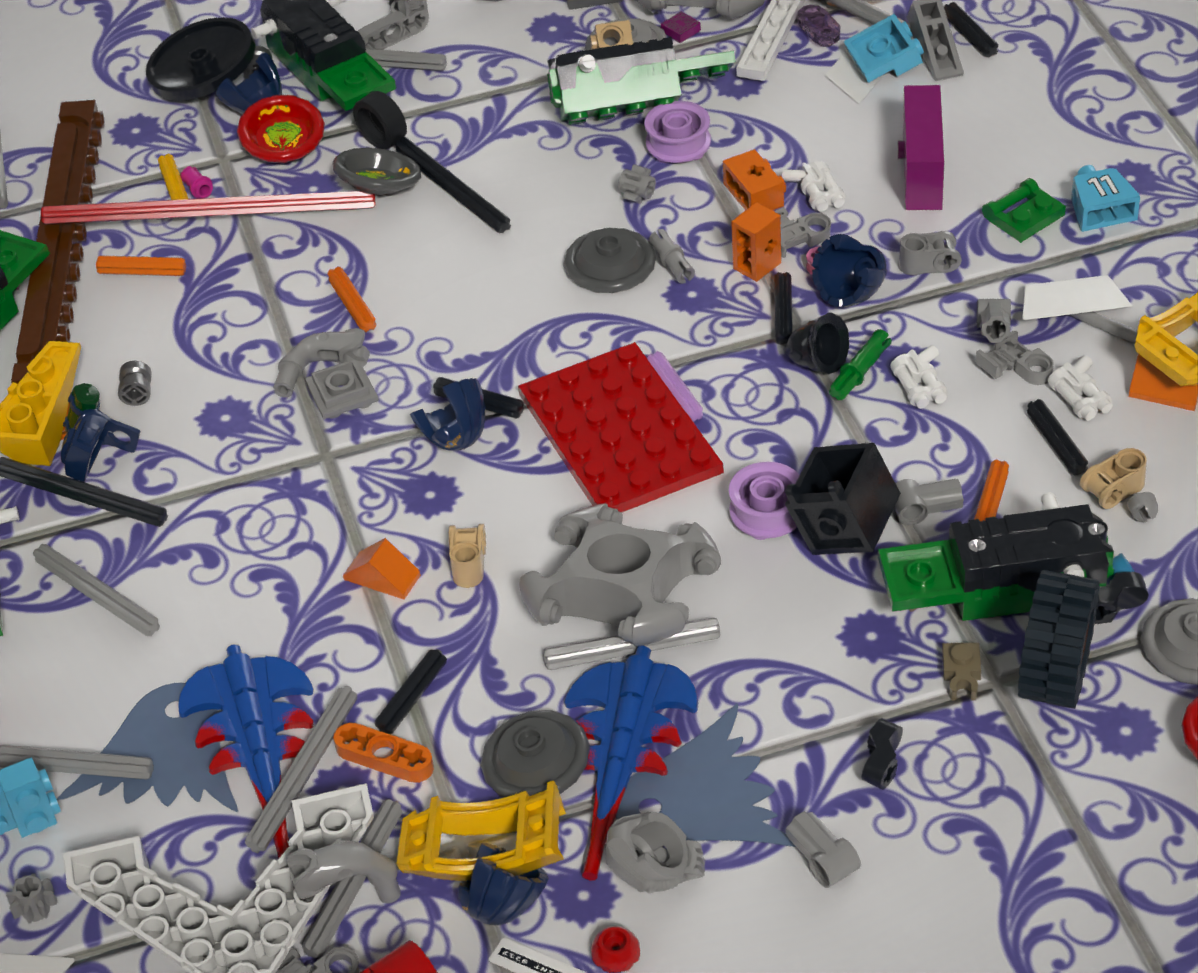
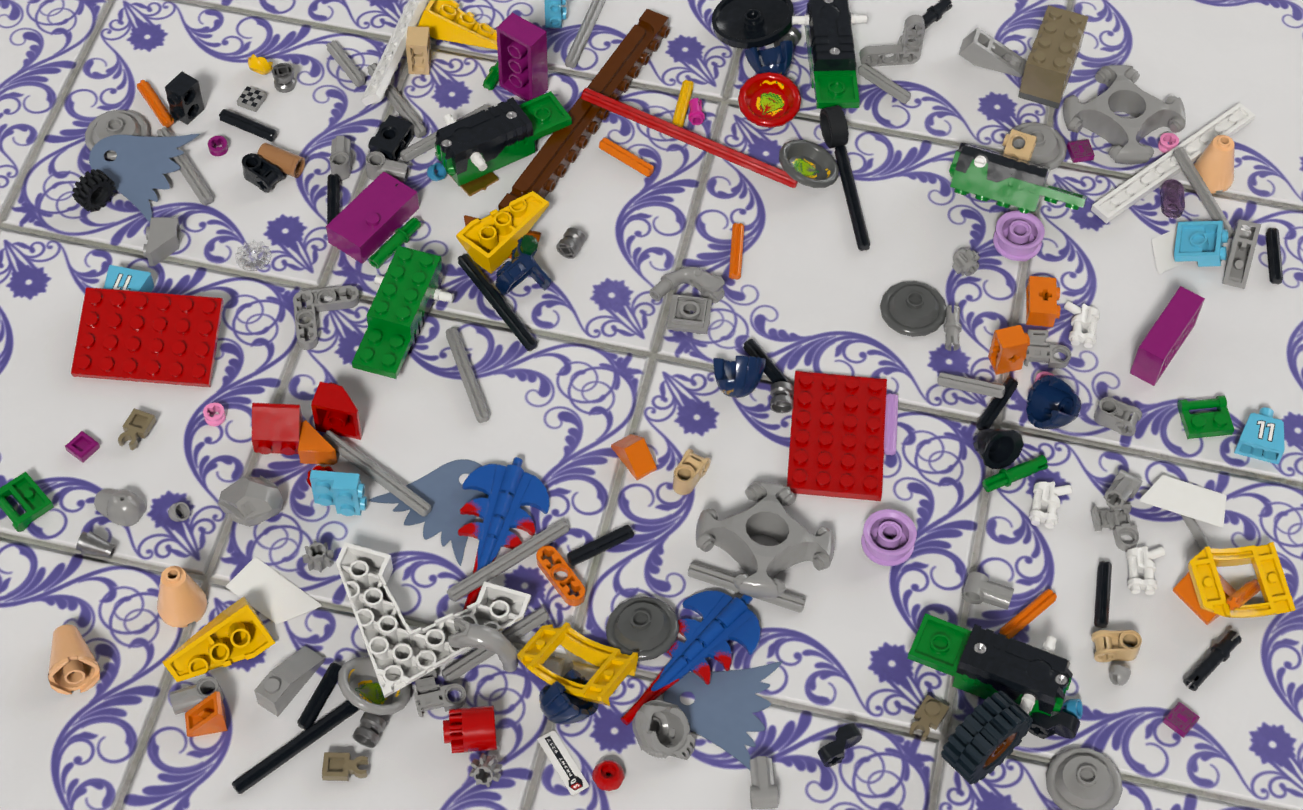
camera: 25 degrees right, 10 degrees up
black container [785,443,901,555] -> none
none -> flat silver wheel [770,381,793,413]
none -> light grey axle [937,372,1005,399]

